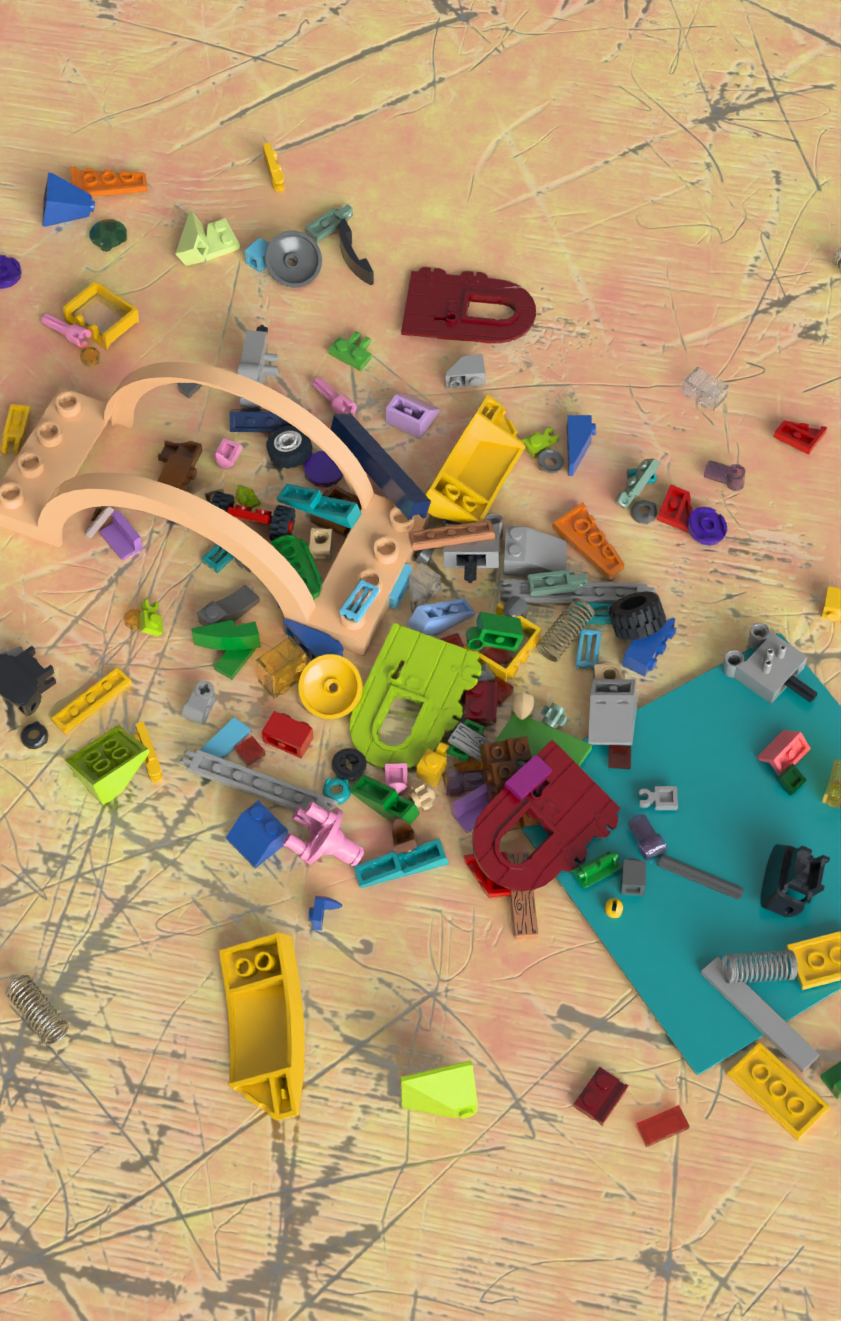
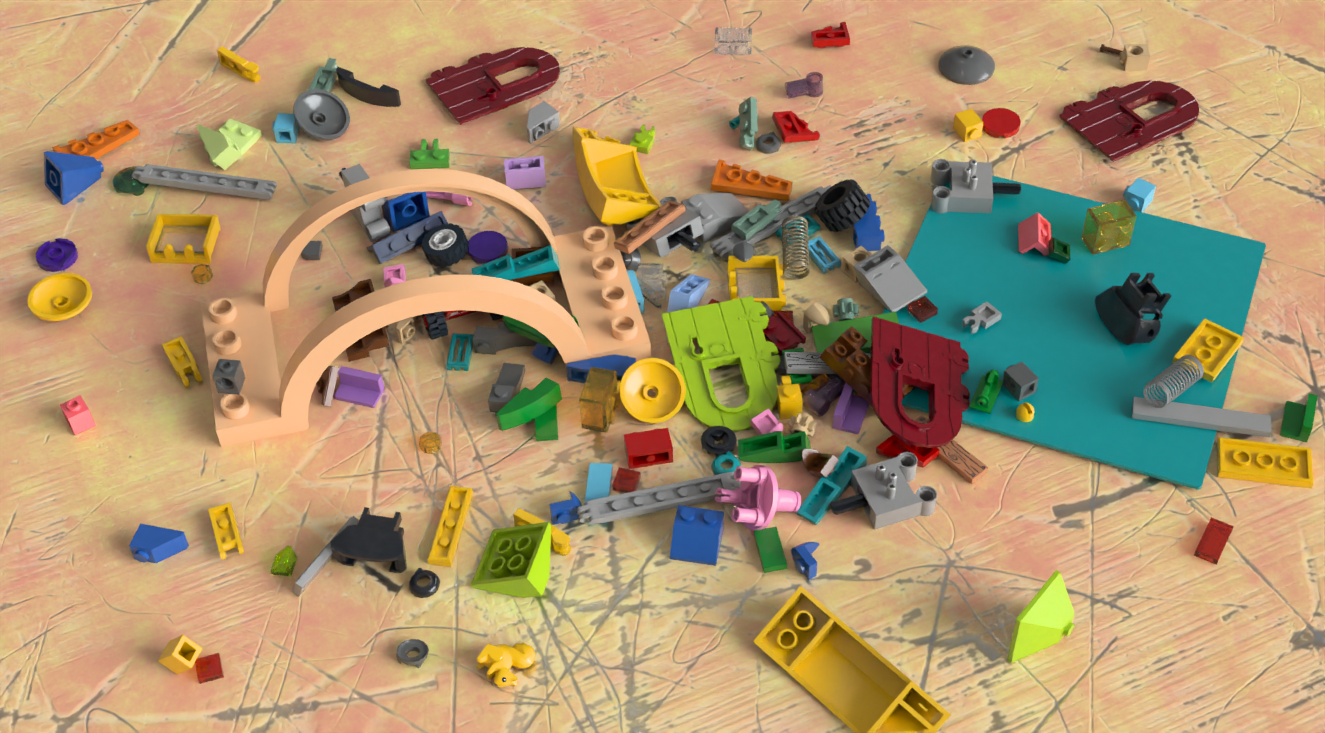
camera: 35 degrees left, 10 degrees down
bright pink piece [41,314,91,348] -> none
lime plate [139,598,163,637] -> none
light grey piece [182,681,216,725] -> none
dark blue tile [330,413,431,520] -> none
medium azure tile [339,579,380,623] -> none
green hinge [466,612,524,651] -> none
clear red tile [483,647,513,664] -> none
magenta tile [505,755,552,801] -> none
dark grey piece [538,449,564,473] -> none
blue slope [566,415,596,476] -> none
dark red plate [573,1067,629,1126] -> none
piece [628,814,667,860] -> none
dark grey axle [657,855,744,900] -> none
dark purple tile [687,507,727,546] -> none
none -> light grey hinge [132,164,277,200]
none -> dark grey brick [212,359,245,395]
none -> blue slope [381,192,430,232]
none -> yellow animal [476,643,536,687]
none -> blue plate [549,491,582,525]
none -> green tile [754,527,787,573]
none -> light grey piece [831,452,937,529]

